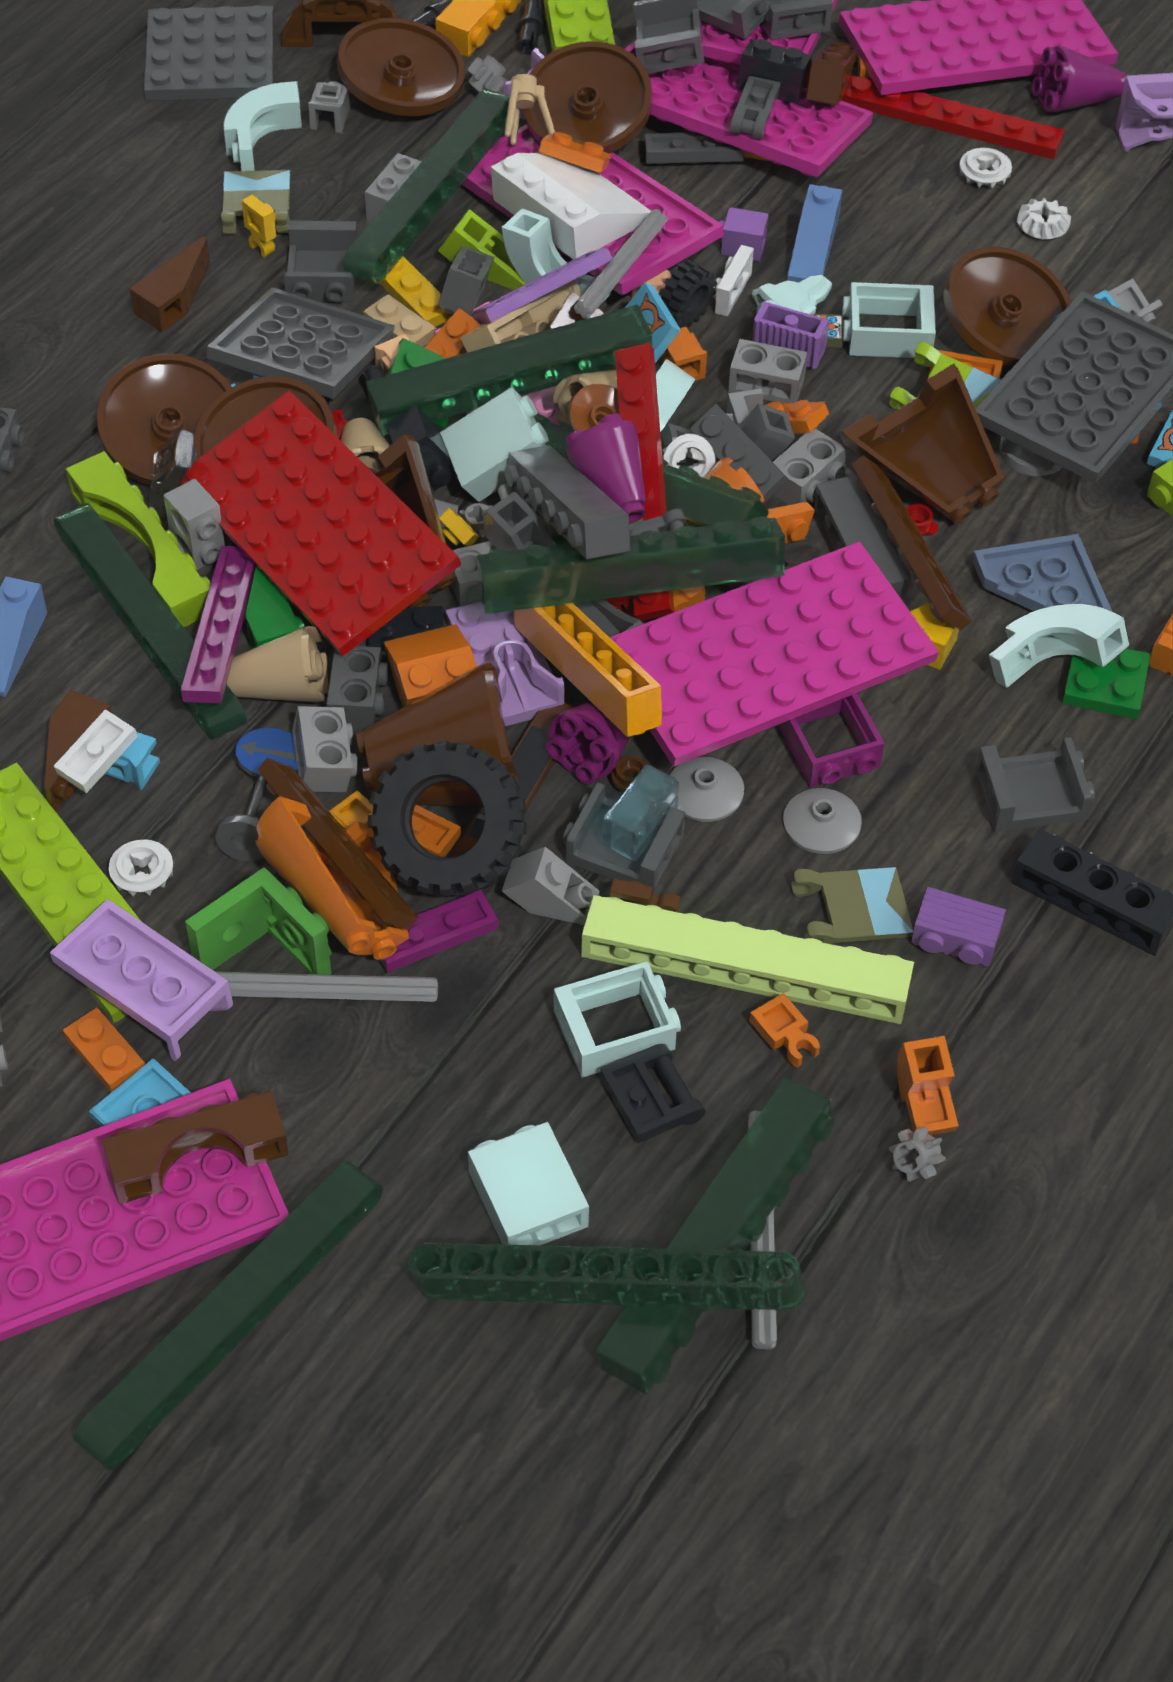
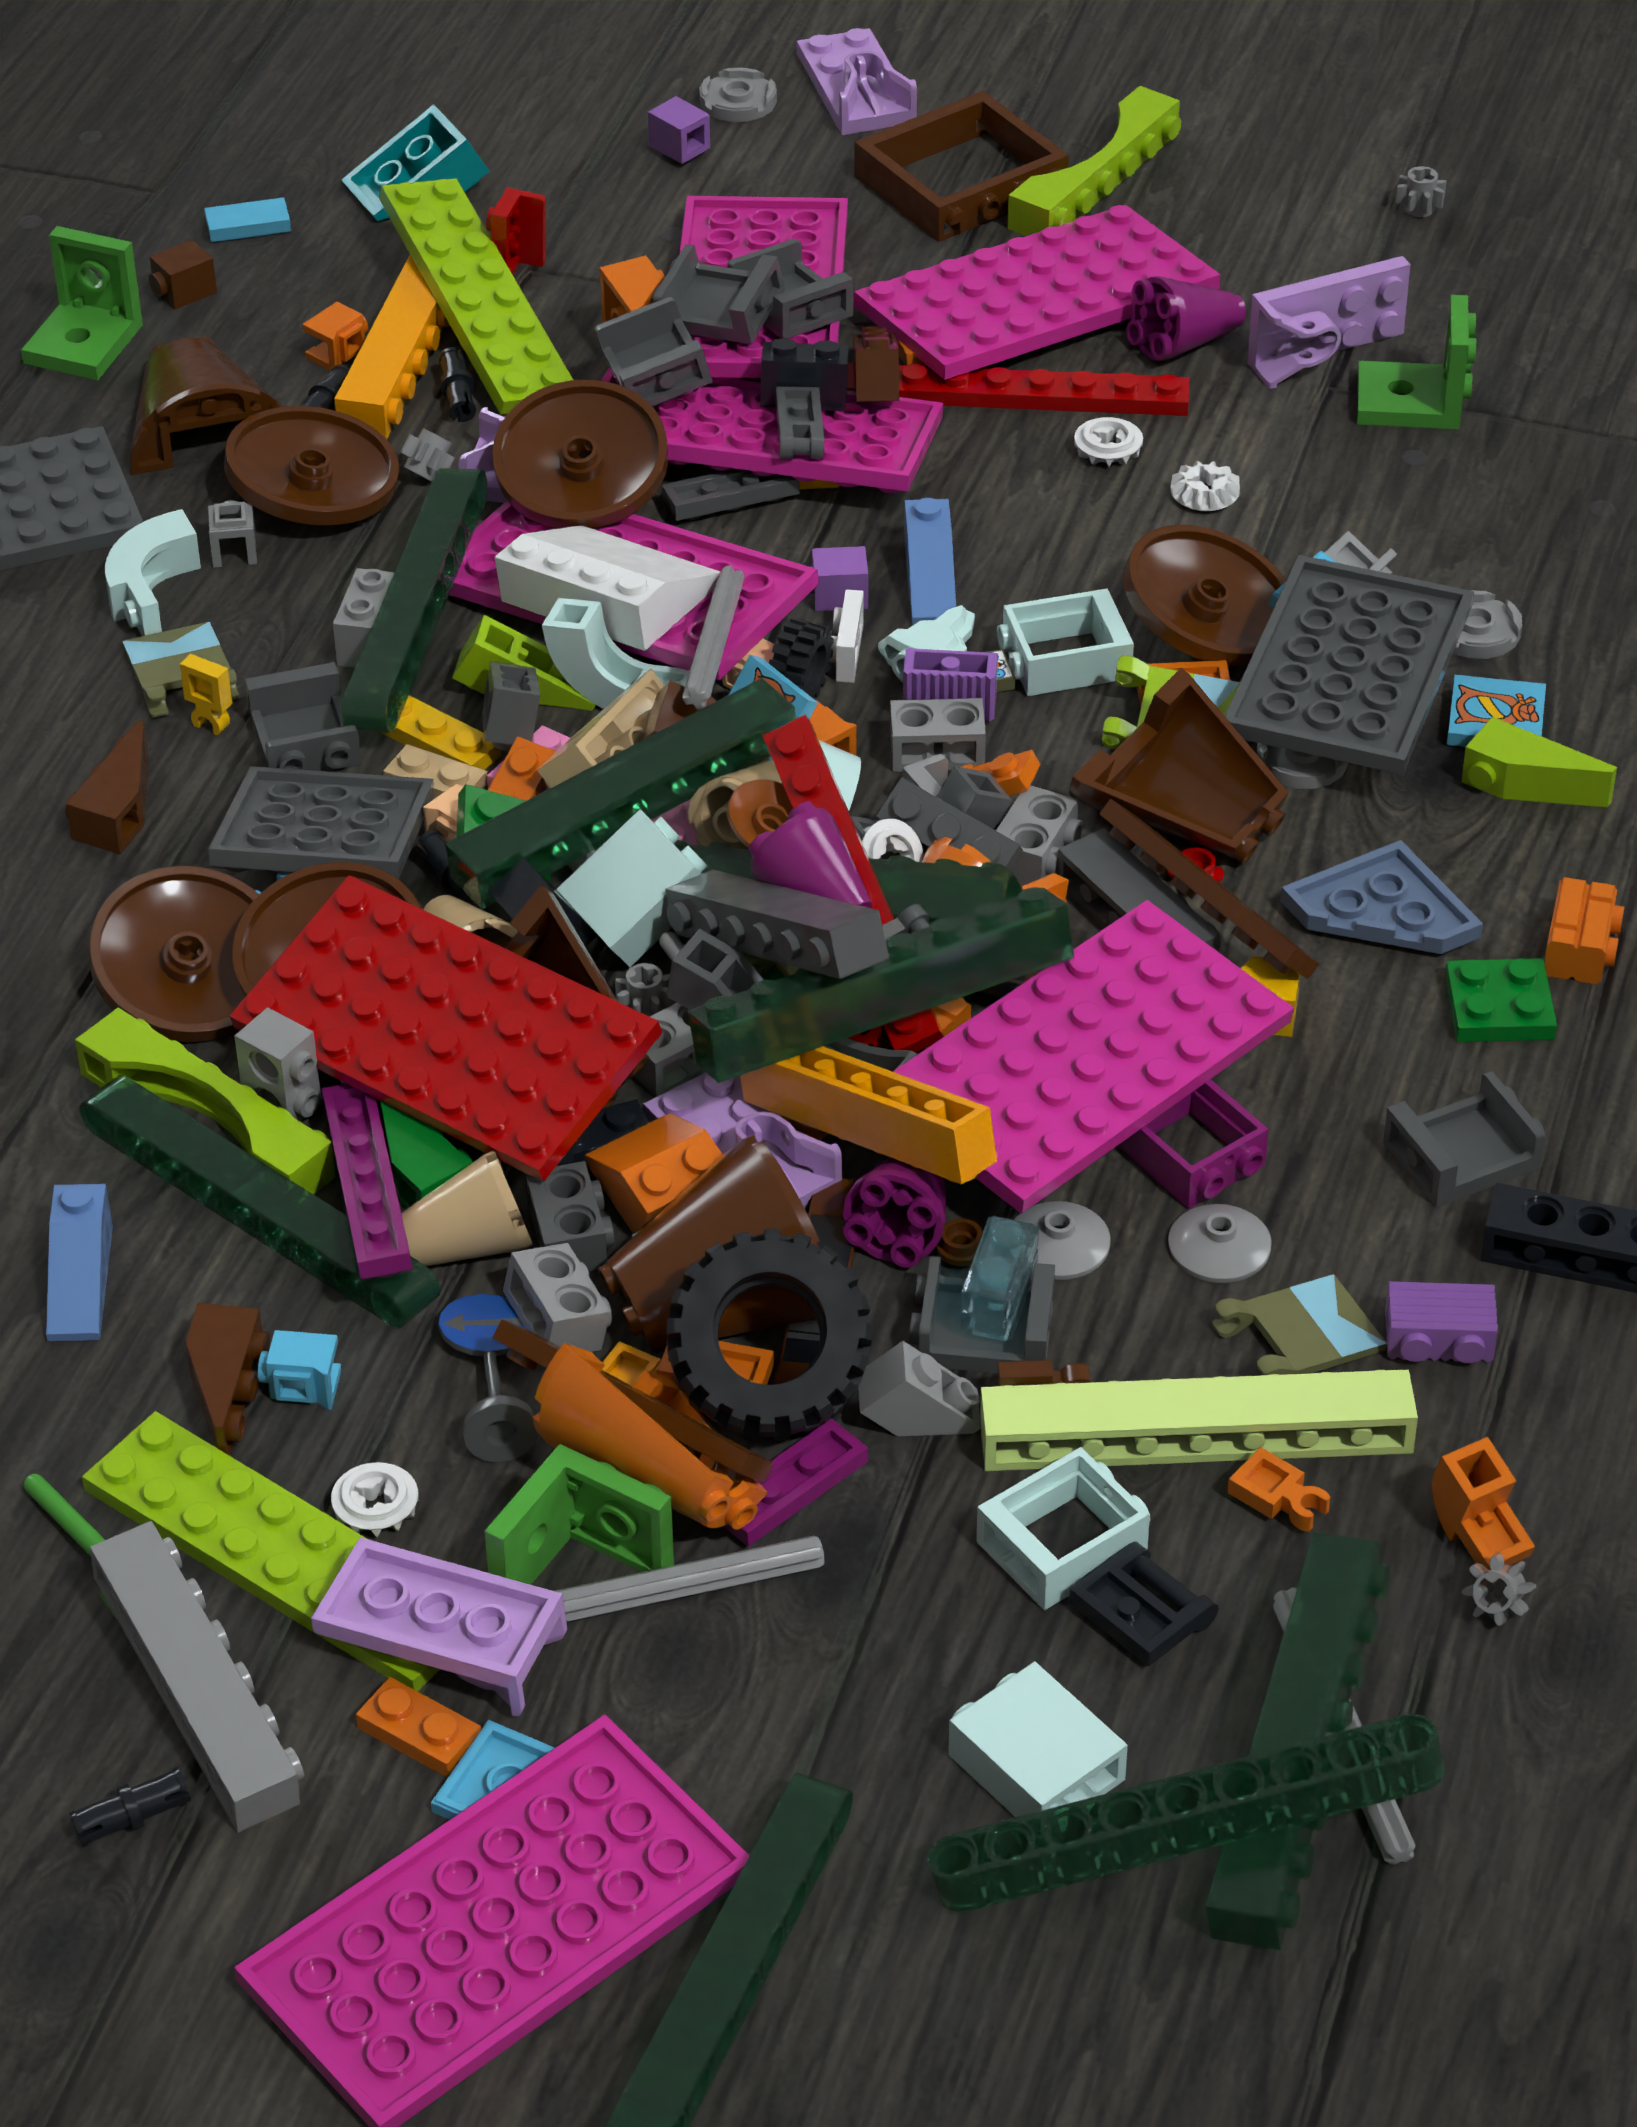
camera: 15 degrees left, 10 degrees down
white plate [54,709,138,793] -> none
reddish brown arch [102,1091,289,1204] -> none
clear smoke wing [148,430,196,519] -> none
yellow plate [439,508,480,546] -> none
medium lavender tile [472,248,613,324] -> none
tan plant [505,74,555,145] -> none
orange plate [539,132,611,173] -> none
light aqua arch [989,604,1129,688] -> none

